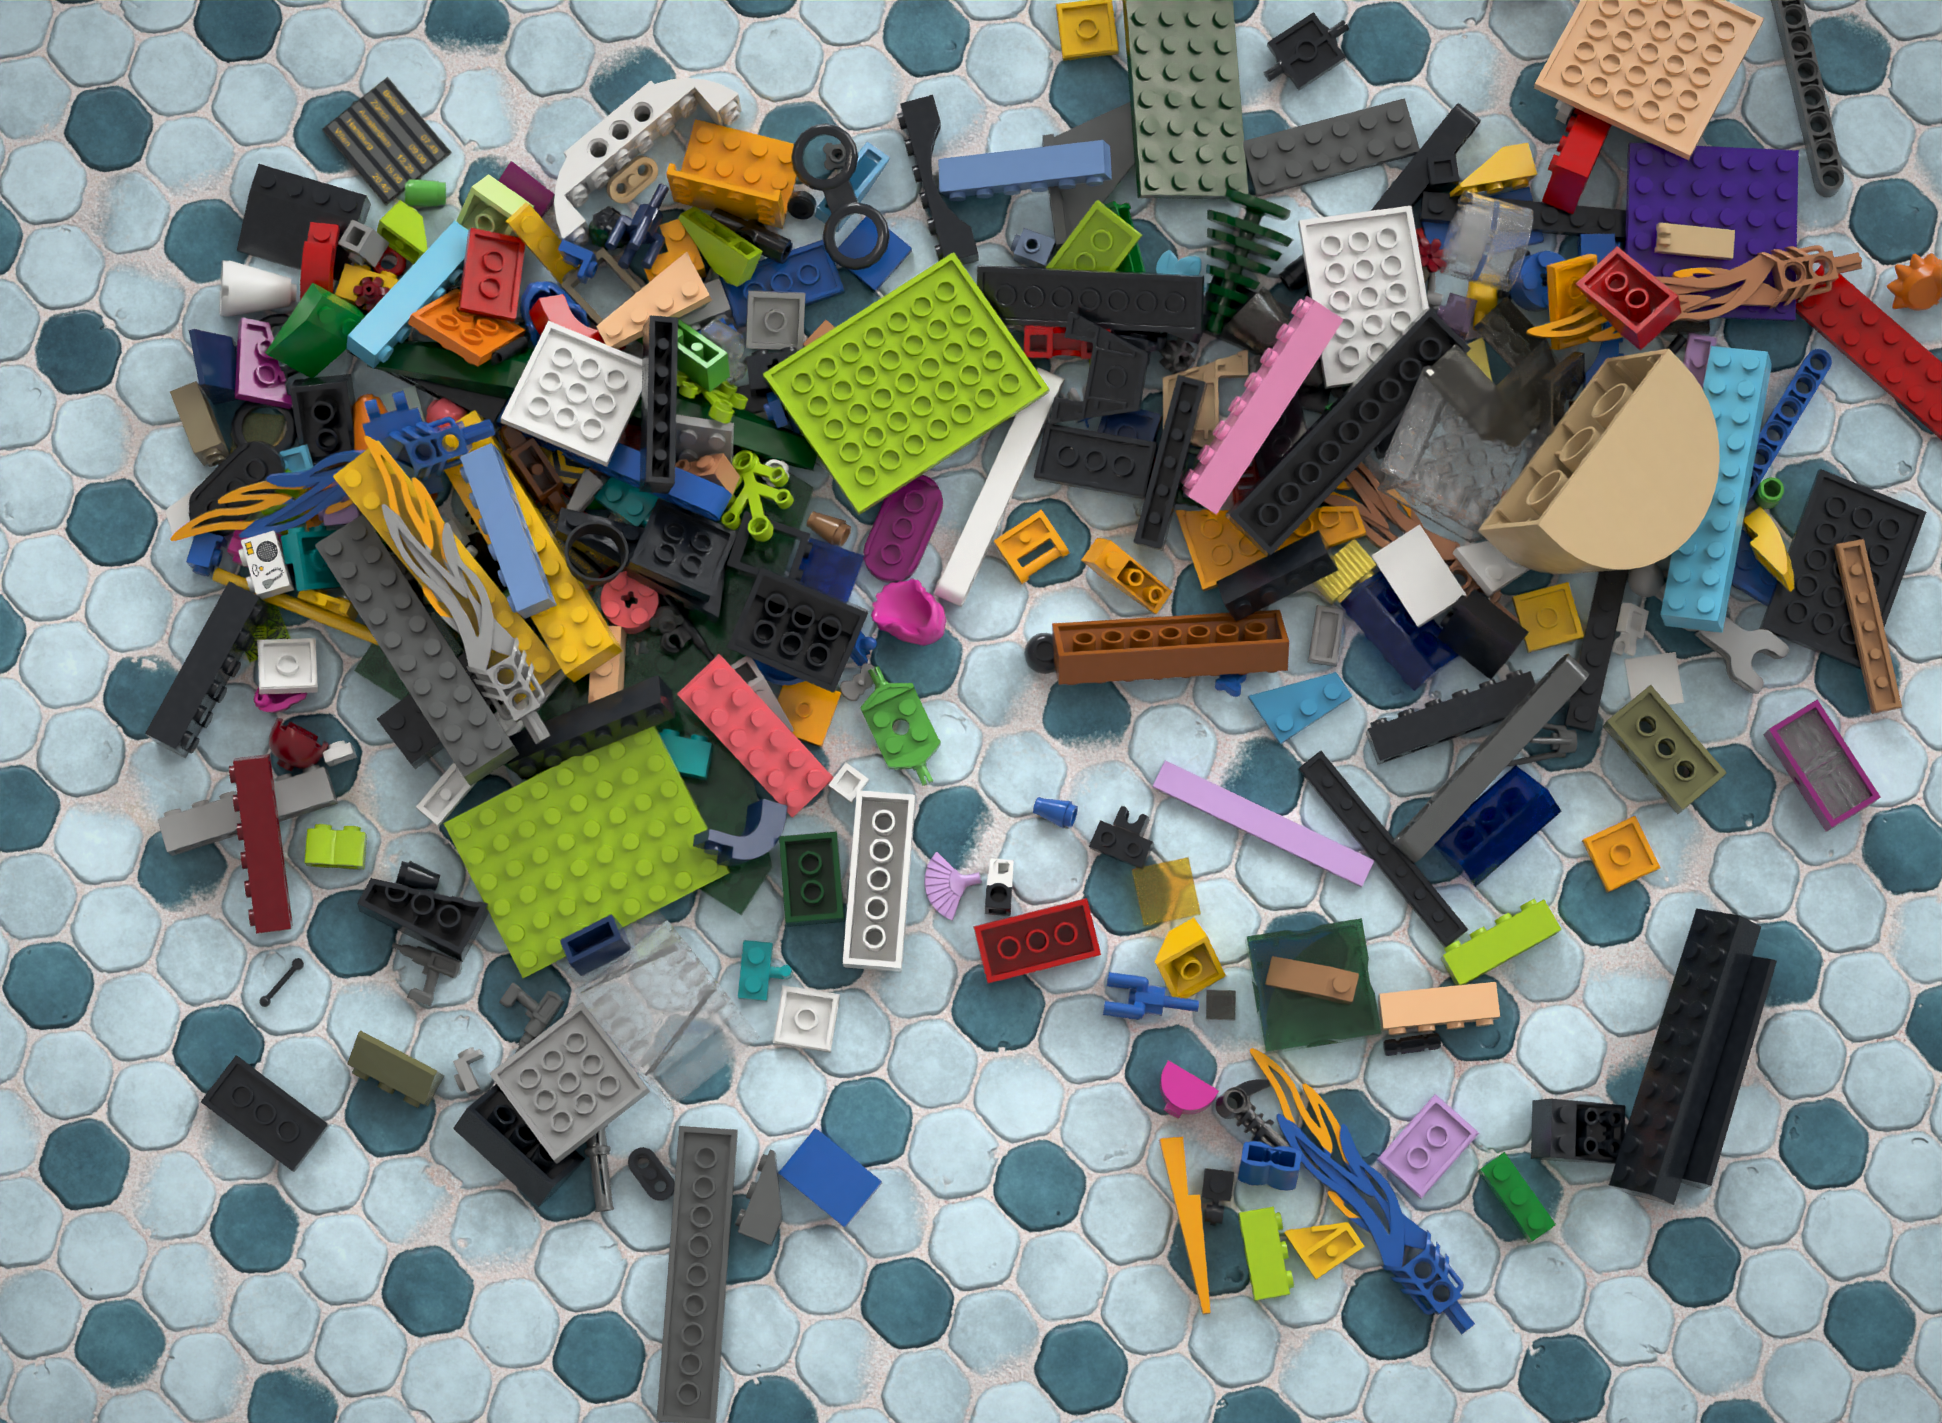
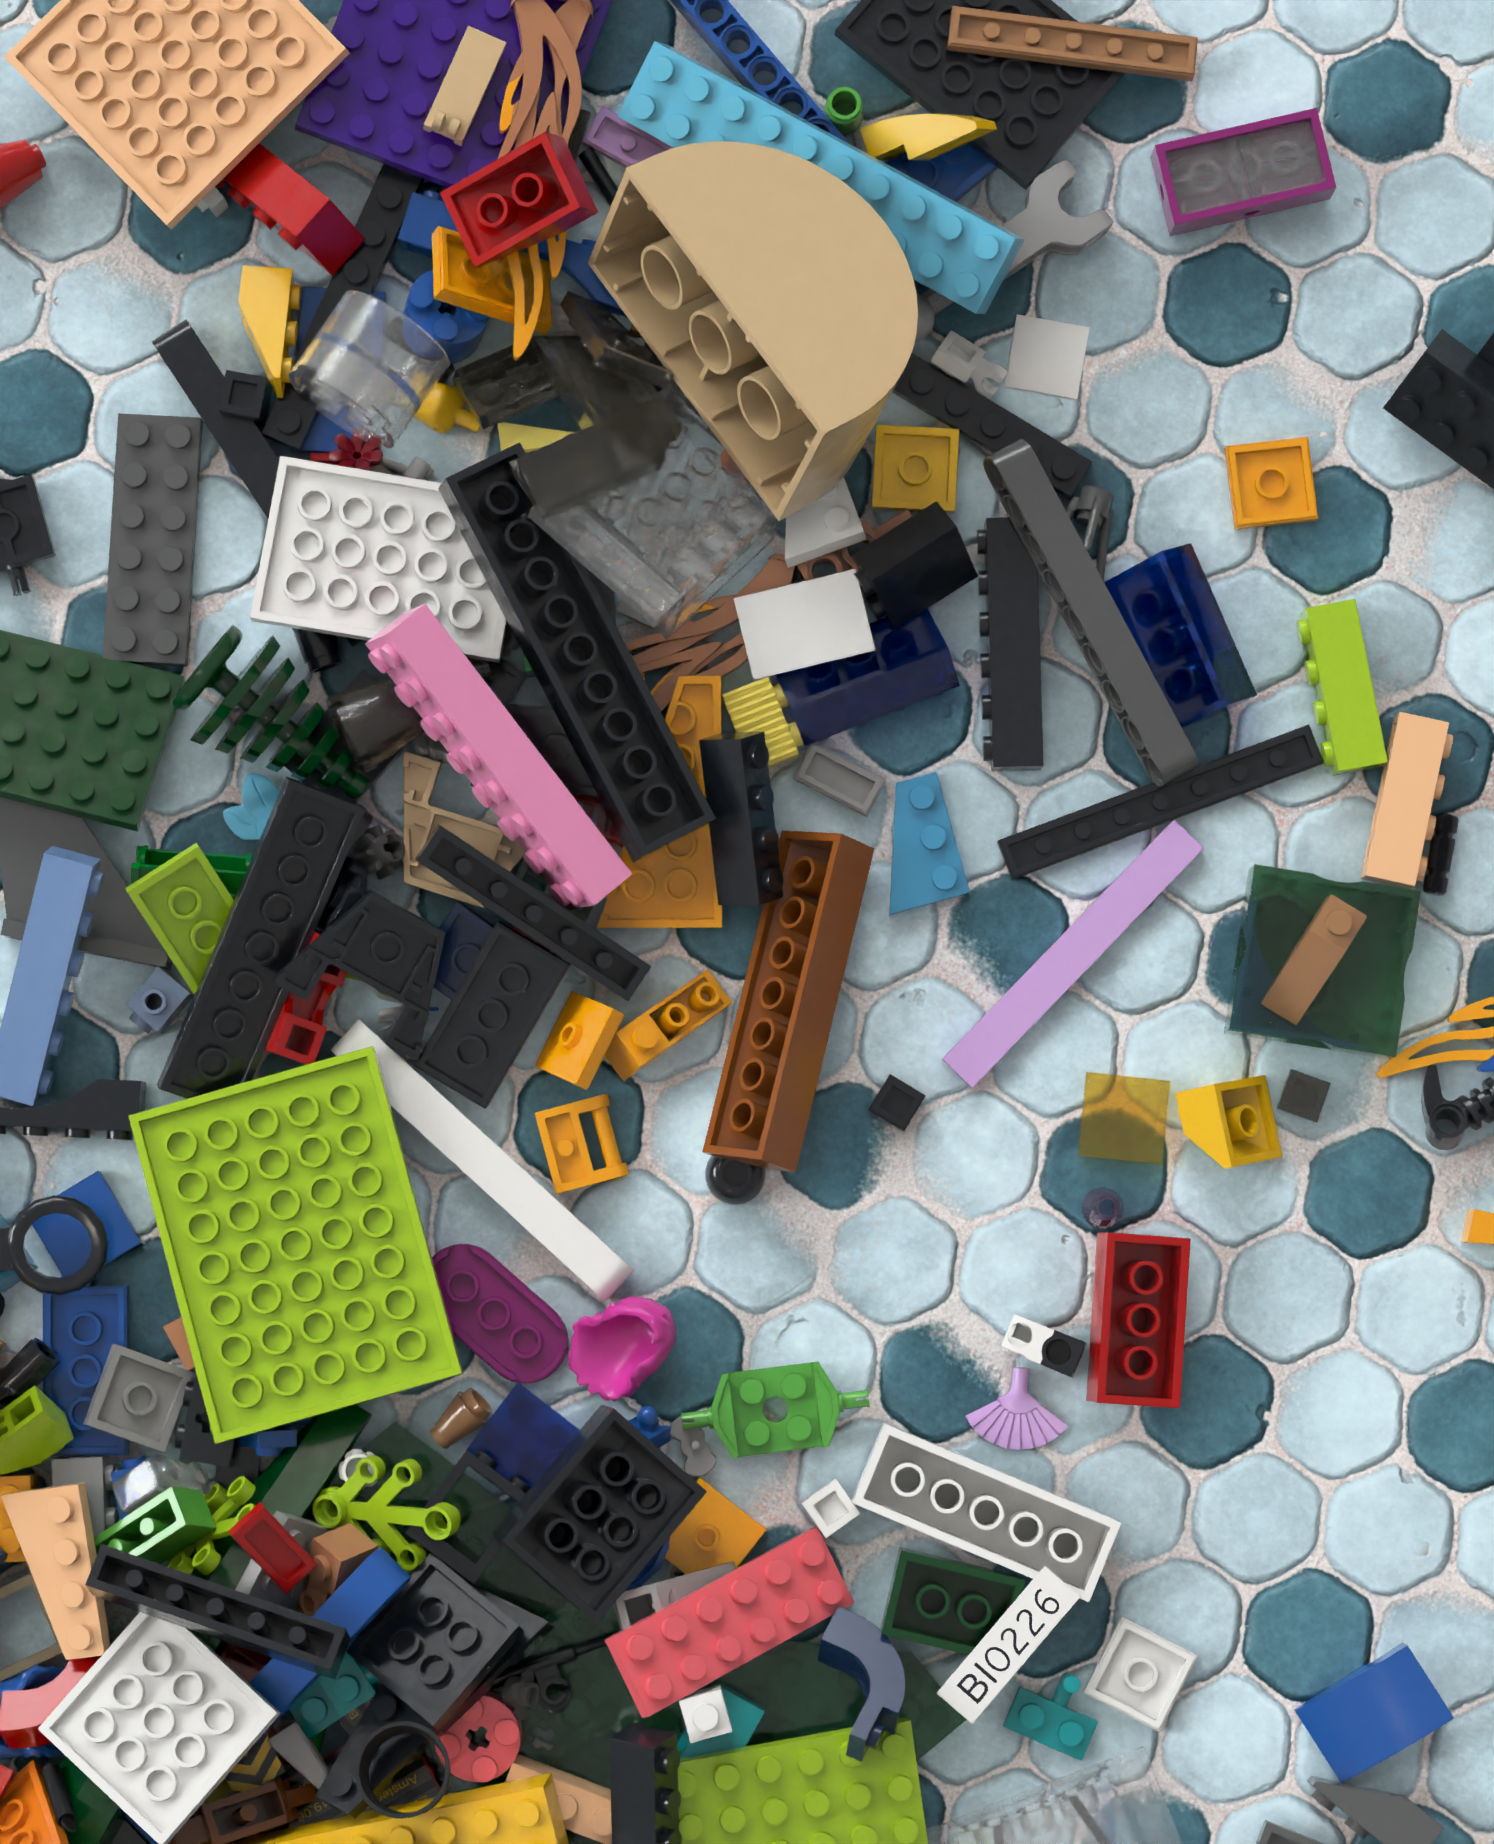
camera: 75 degrees left, 5 degrees up
blue cone [1033,797,1078,828] -> none
black plate [1089,806,1154,870] -> none
blue plant [1103,972,1199,1020] -> none
dark pink brick [1160,1060,1219,1119] -> none
blue piece [1215,674,1247,697] -> none
clear purple brick [1437,293,1477,341] -> none
olive brick [1603,685,1727,814] -> none
none -> red tile [228,1502,318,1594]
none -> light orange plate [534,991,624,1090]
none -> white brick [679,1684,732,1743]
none -> black tile [868,1074,926,1132]
none -> white sticker [937,1566,1080,1724]
none -> cone [1082,1187,1124,1229]

